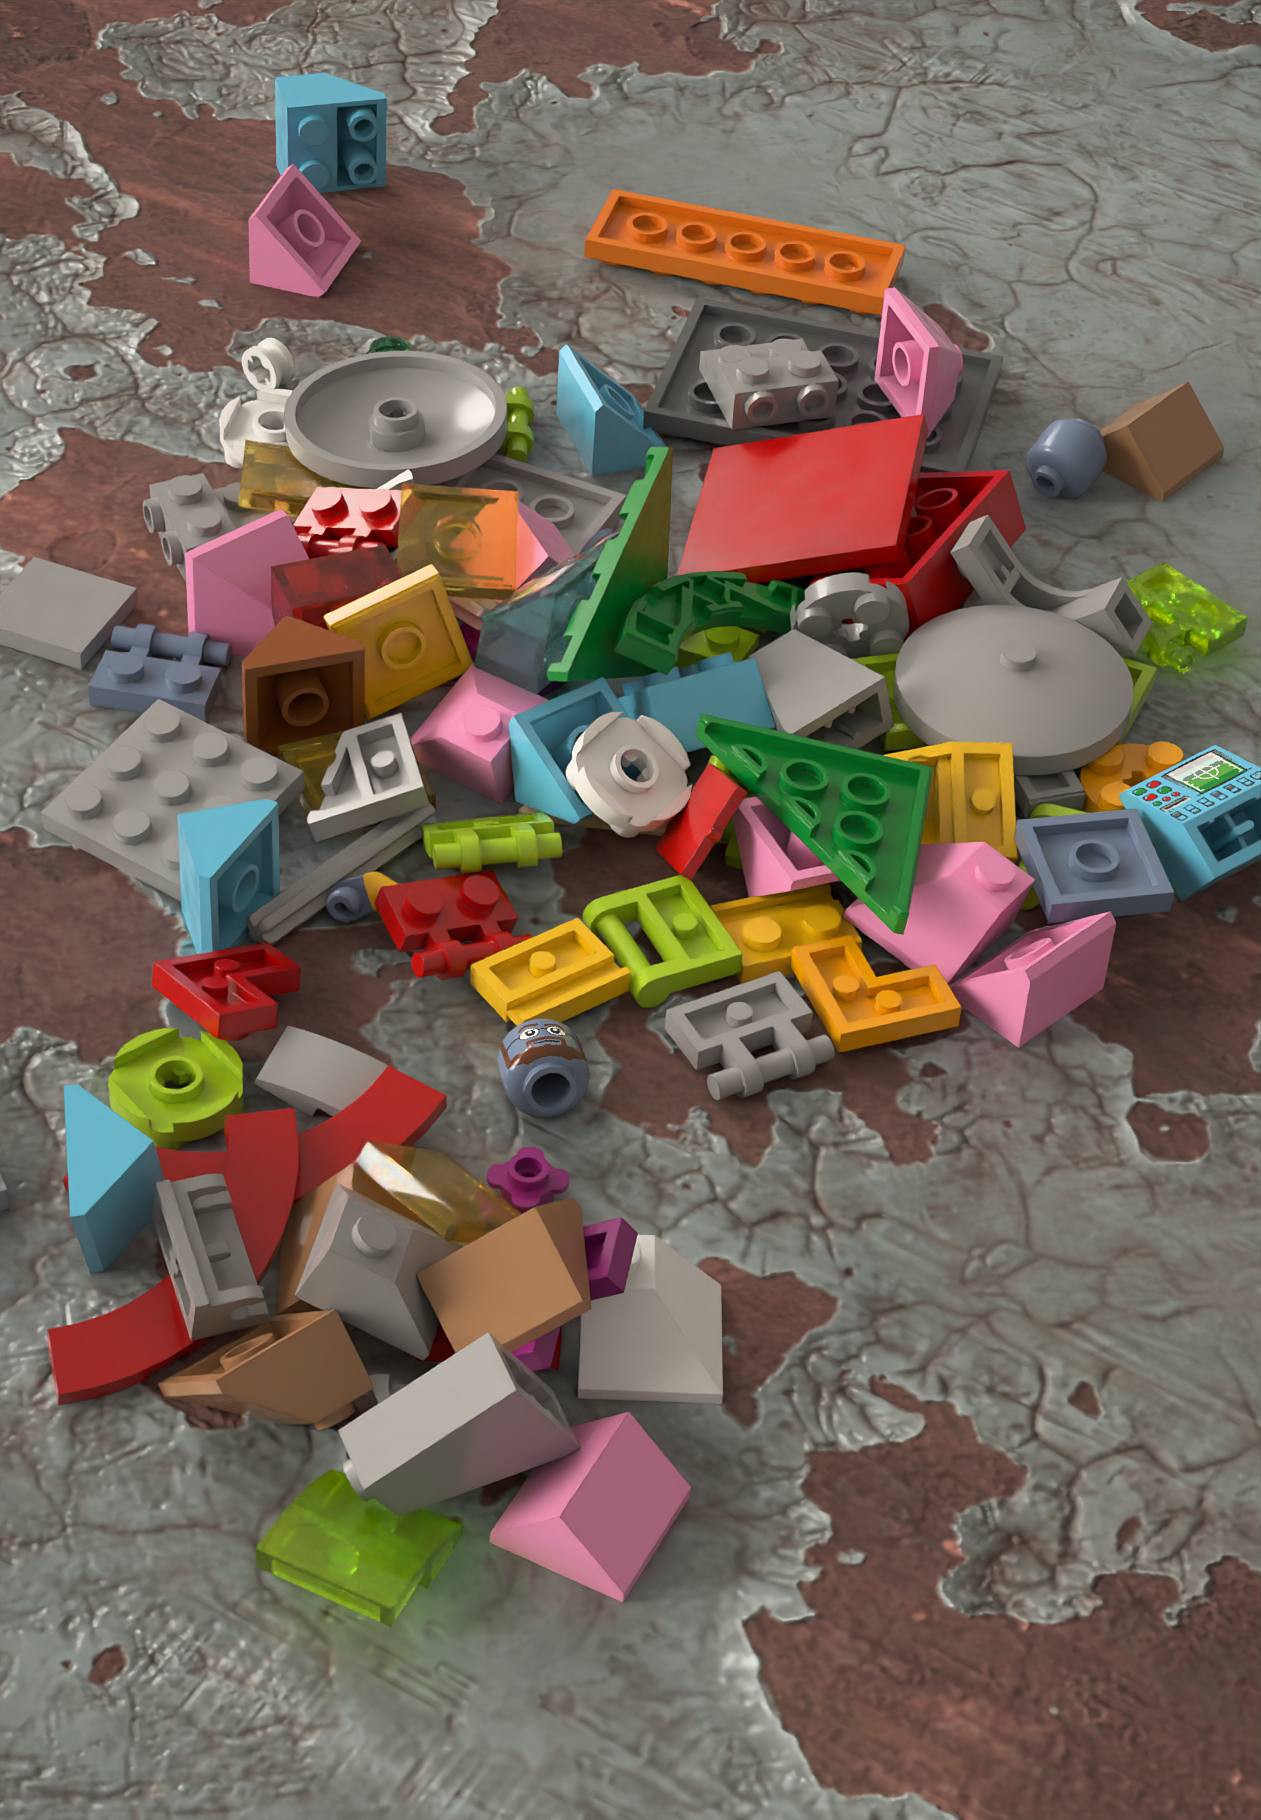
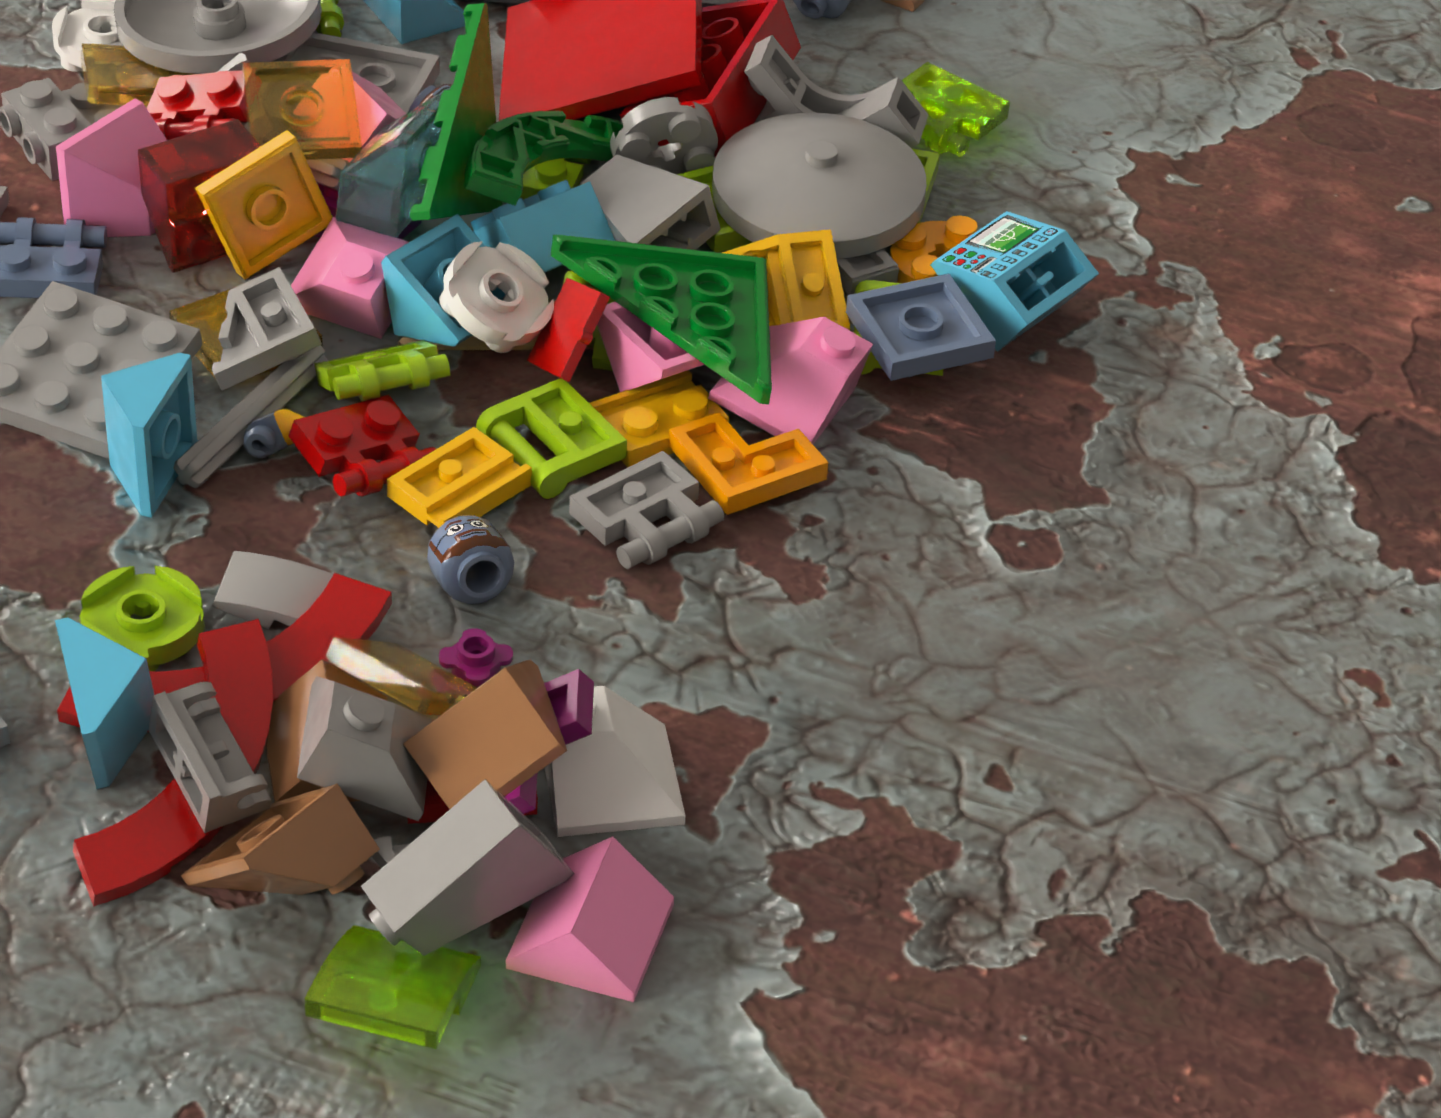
camera: 10 degrees left, 0 degrees up
red plate [152,942,301,1041] -> none
dark orange slope [242,615,365,759] -> none
bright pink slope [949,911,1116,1048] -> none

